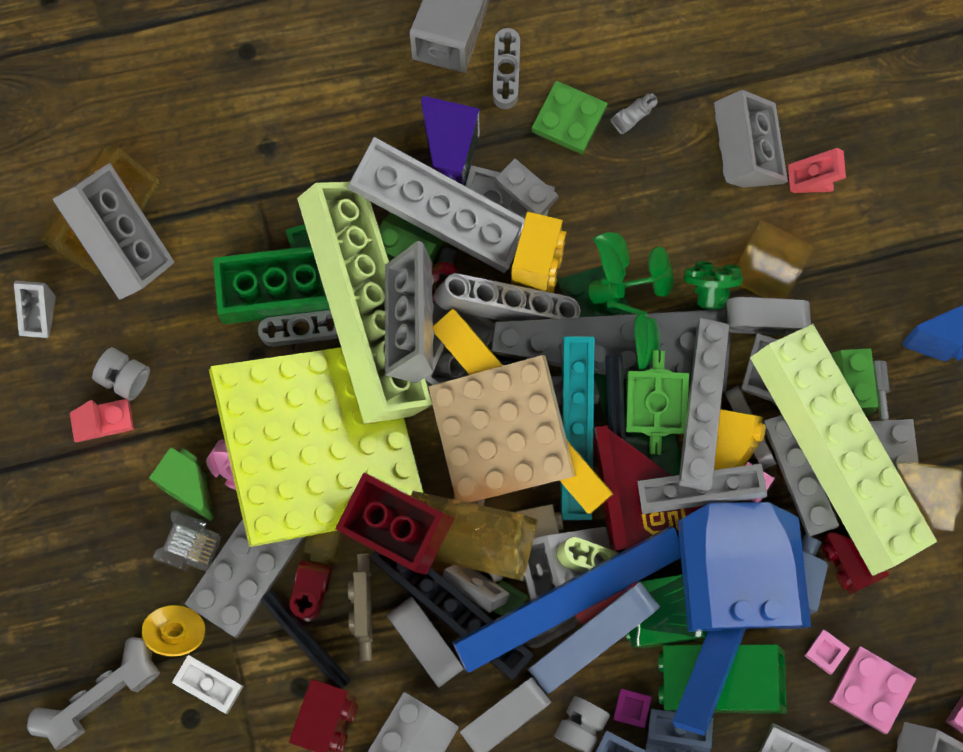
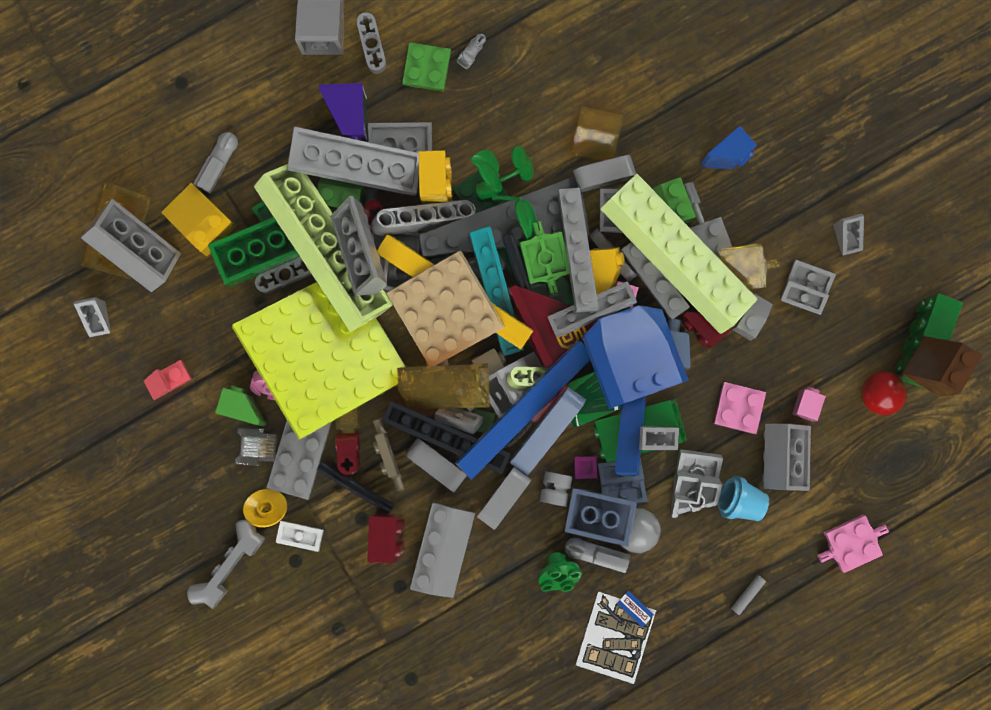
camera: 20 degrees left, 10 degrees up
light grey wheel [92,347,150,401] -> none
dark red brick [335,472,455,575] -> none
light grey plate [495,159,558,215] -> none
green plate [683,261,743,310] -> none
light grey slope [714,90,788,188] -> none
coral slope [788,148,846,193] -> none
bright pink plate [804,629,850,674] -> none
none -> yellow slope [161,183,237,256]
none -> light grey piece [193,132,238,194]
none -> light grey slope [639,426,679,450]
none -> light grey slope [732,293,773,341]

